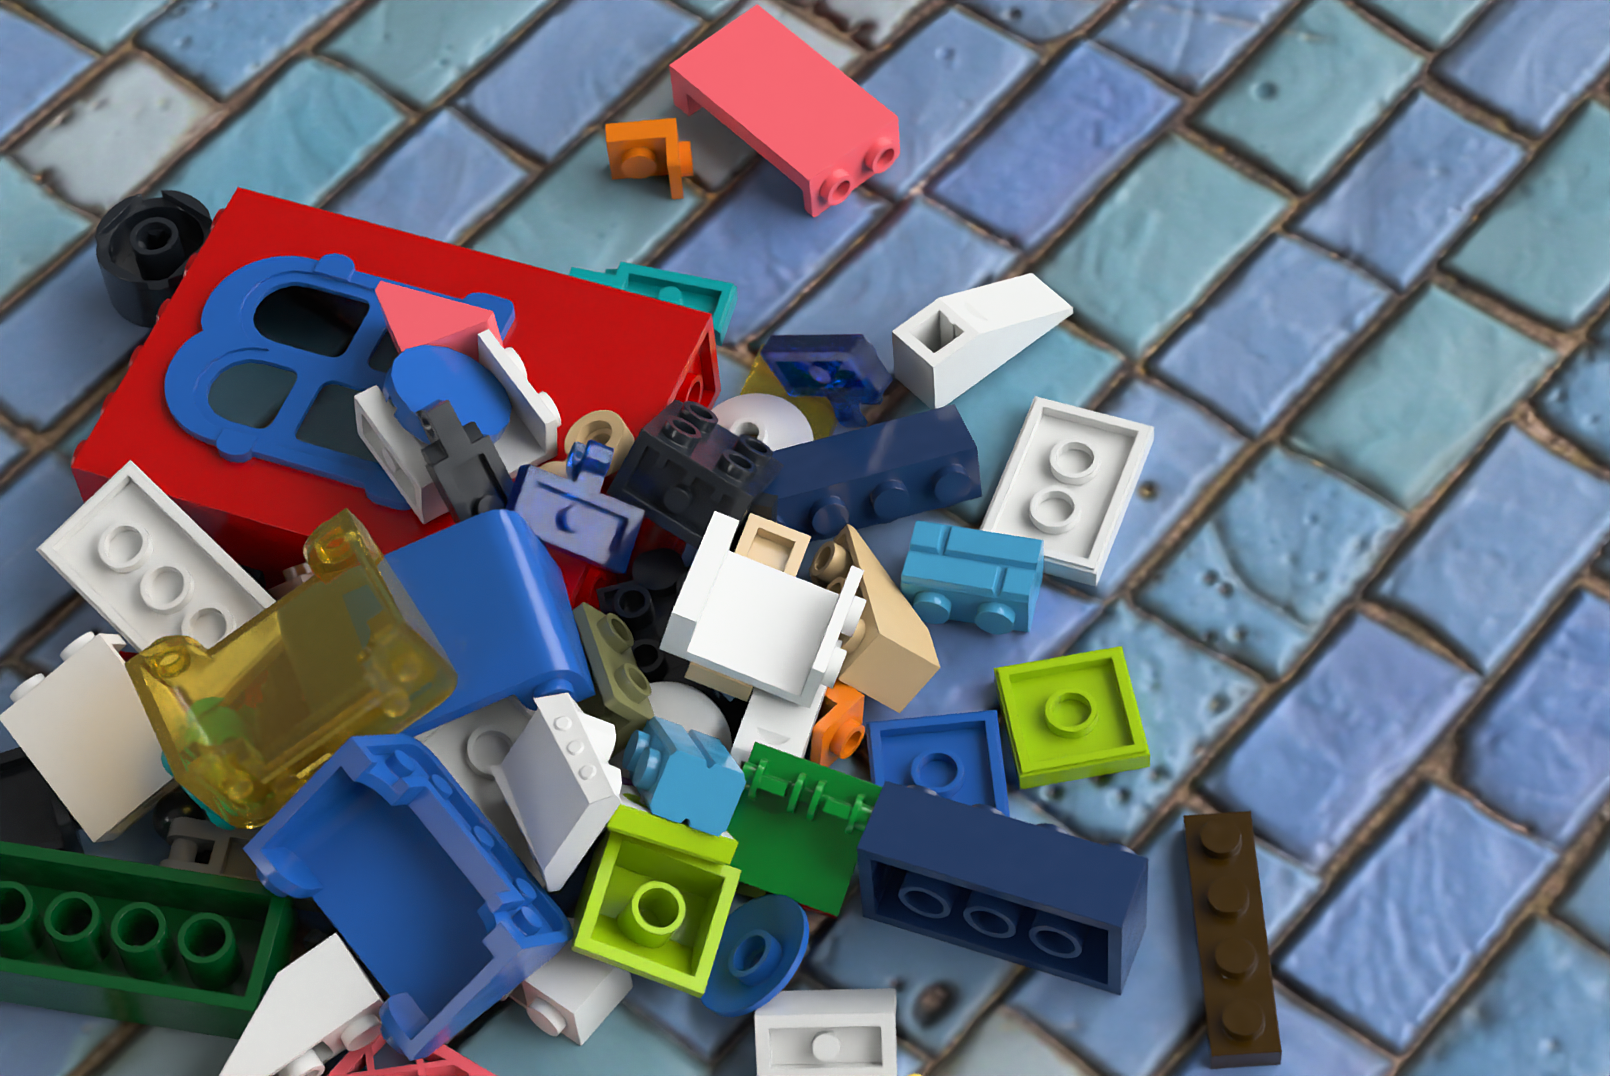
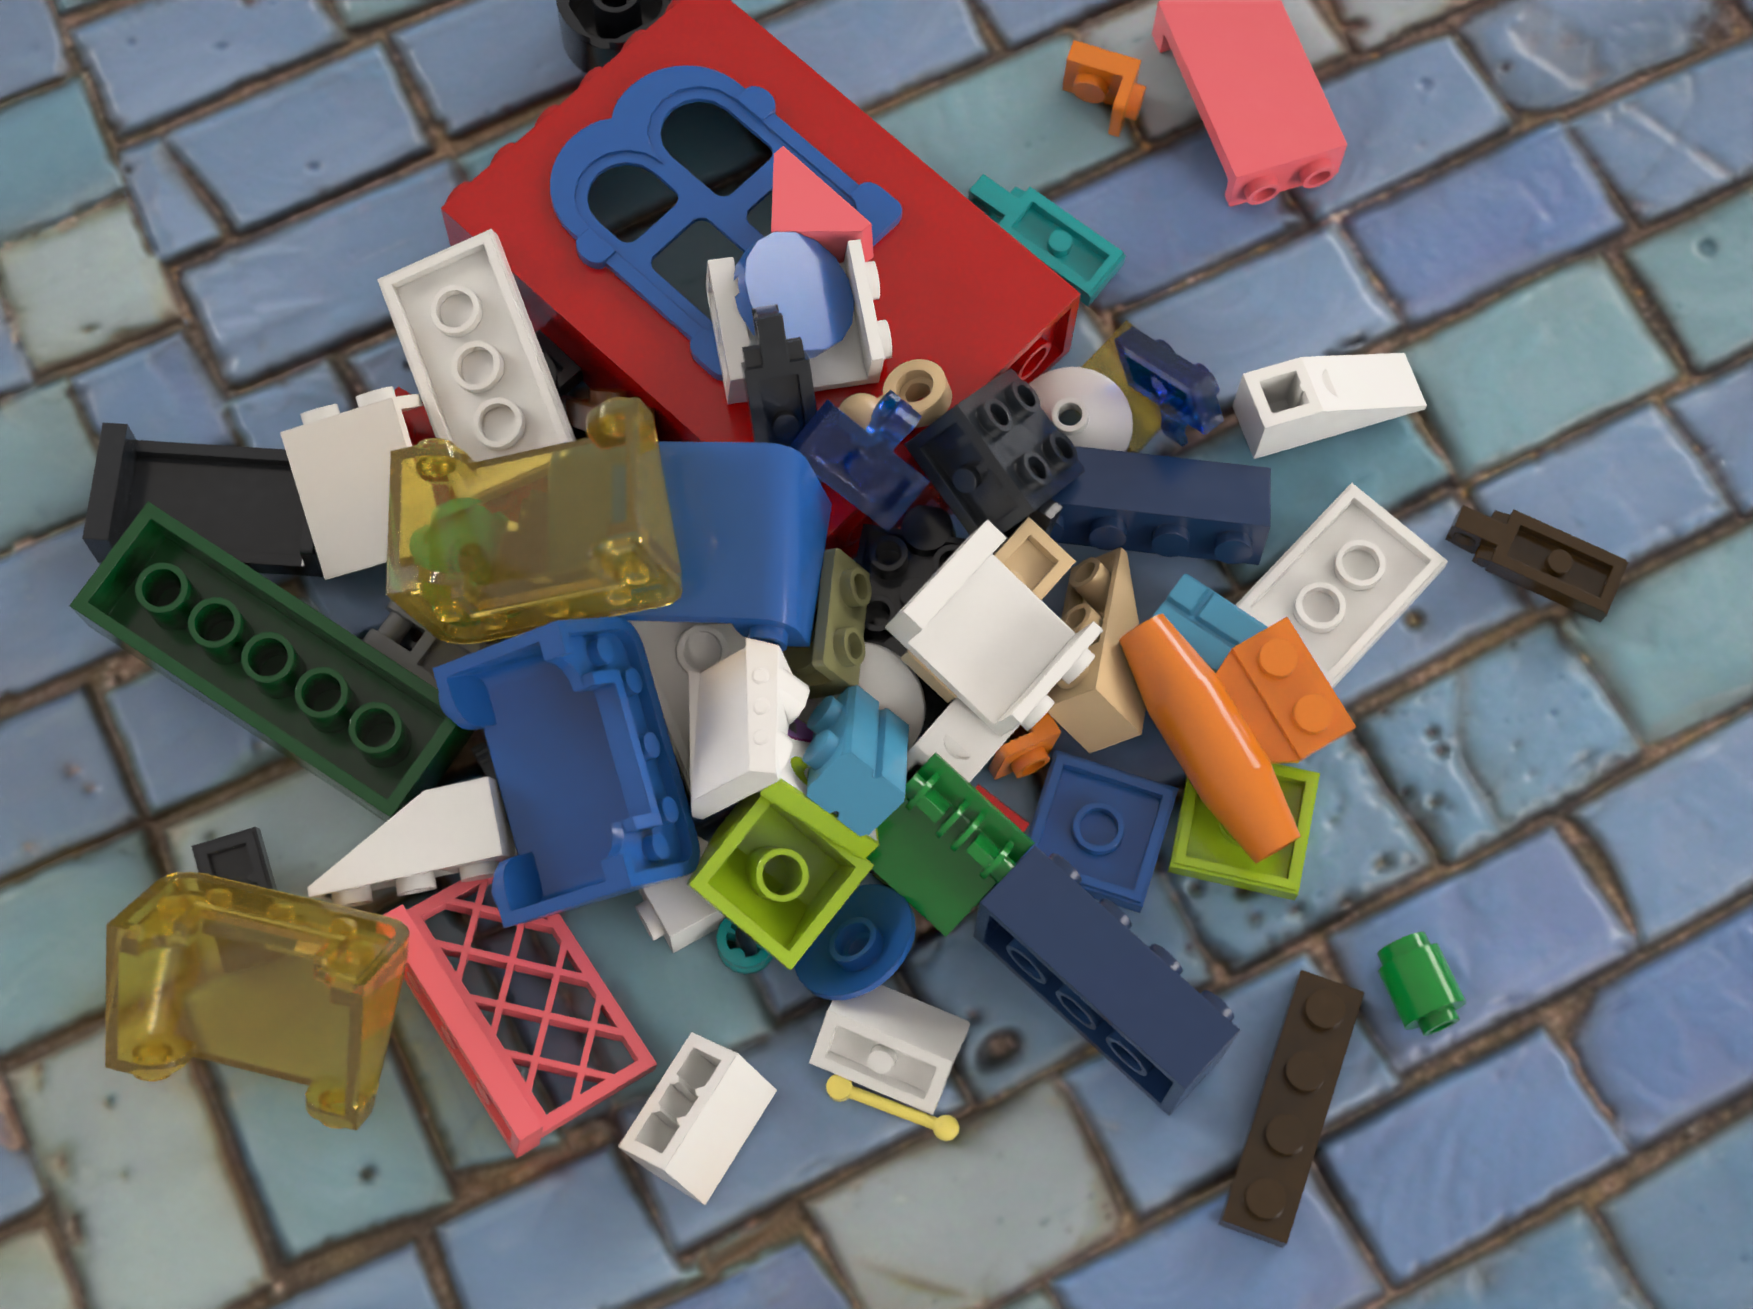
camera: 15 degrees right, 15 degrees up
none -> teal bush [716,917,773,975]
none -> orange plate [1119,614,1356,864]
none -> green brick [1377,931,1467,1036]
none -> dark brown hinge [1445,505,1629,622]

